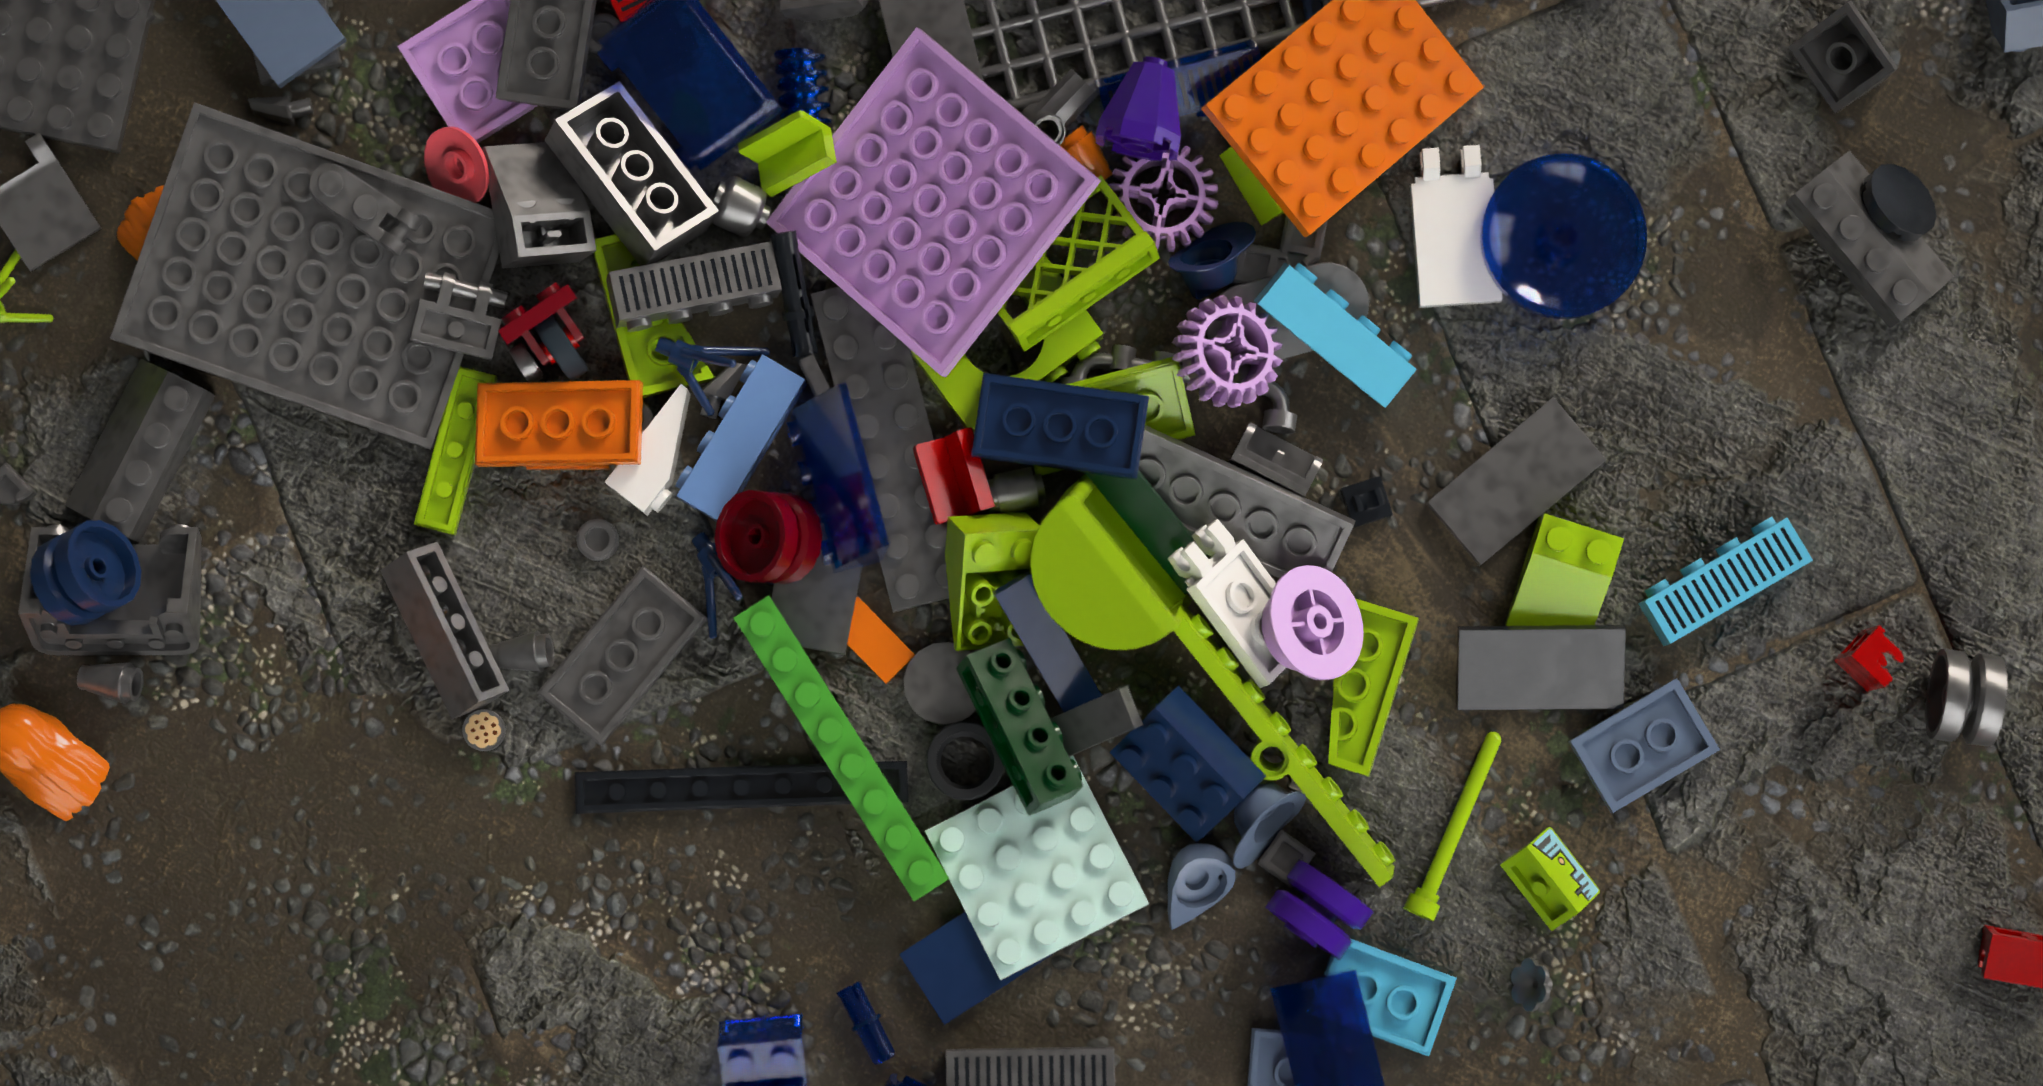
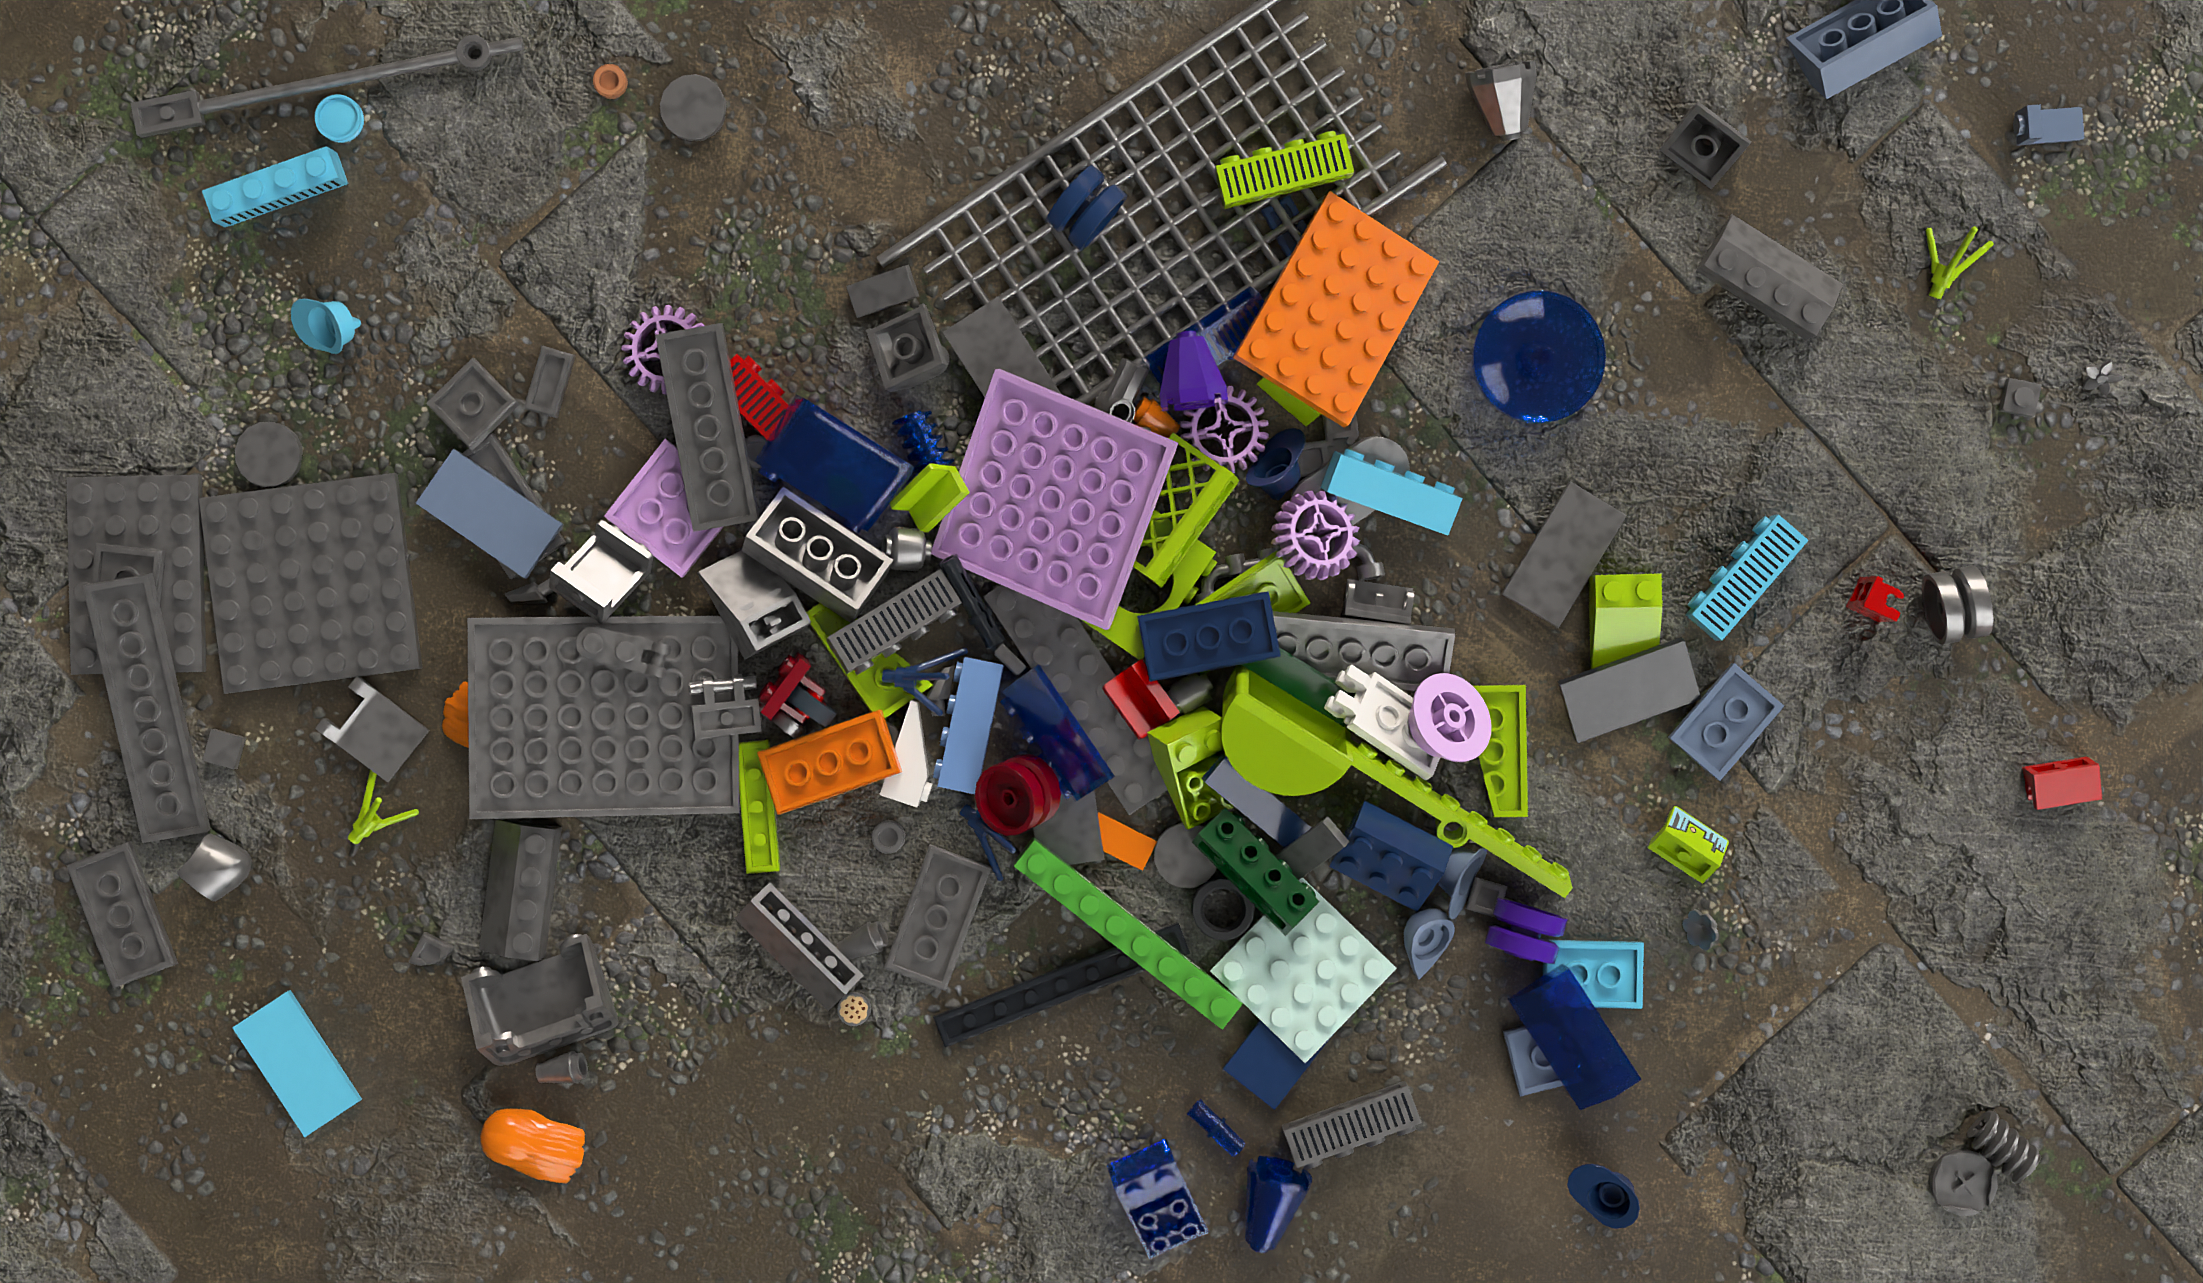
camera: 15 degrees left, 5 degrees up
dark blue wheel [30,520,141,625] -> none
coral dish [424,126,489,203] -> none
black tile [1340,476,1393,529] -> none
lime piece [1403,732,1501,922] -> none
white tile [1410,145,1502,308] -> none
black tile [1862,164,1937,242] -> none
none -> panel [549,520,653,624]

